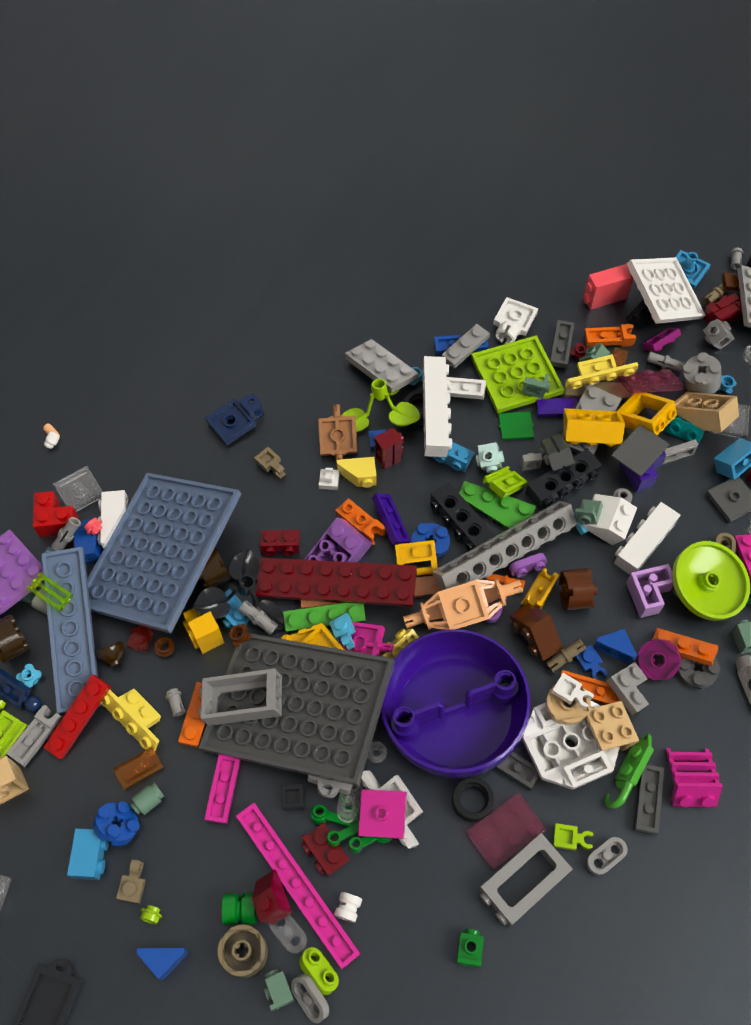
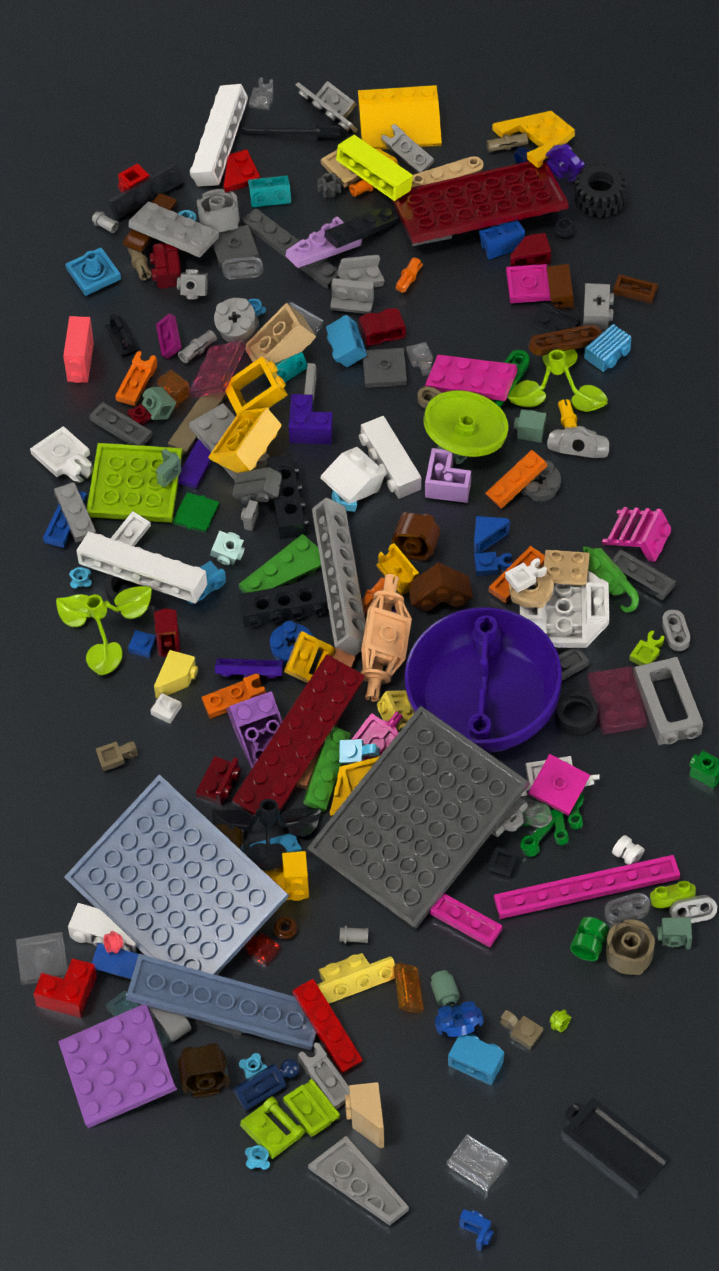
camera: 65 degrees left, 5 degrees down
clear neon green tile [27,572,74,612] -> none
light grey pin [51,517,81,551] -> none
dark brown brick [95,641,124,667] -> none
blue slope [137,948,188,981] -> none
orange plate [178,682,207,748] -> none
light grey piece [199,668,282,726] -> none
dark blue plate [205,394,264,446] -> none
reddish brown plate [228,624,251,647] -> none
light grey pin [238,600,278,635] -> none
dark red slope [252,870,292,924] -> none
dark red bracket [301,823,350,877] -> none
medium nougat plate [318,404,358,467] -> none
light grey plate [345,339,419,394] -> none
lime plate [483,466,528,498] -> none
medium lavender plate [508,553,547,578] -> none
dark tan pin [546,638,587,673] -> none
light yellow bracket [565,354,638,389] -> none
sand green bracket [575,499,603,525] -> none
light grey plate [606,662,649,716] -> none
dark grey window [611,424,670,477] -> none
light grey plate [613,488,633,503] -> none
white plate [627,257,706,324] -> none
magenta plate [638,638,682,680] -> none

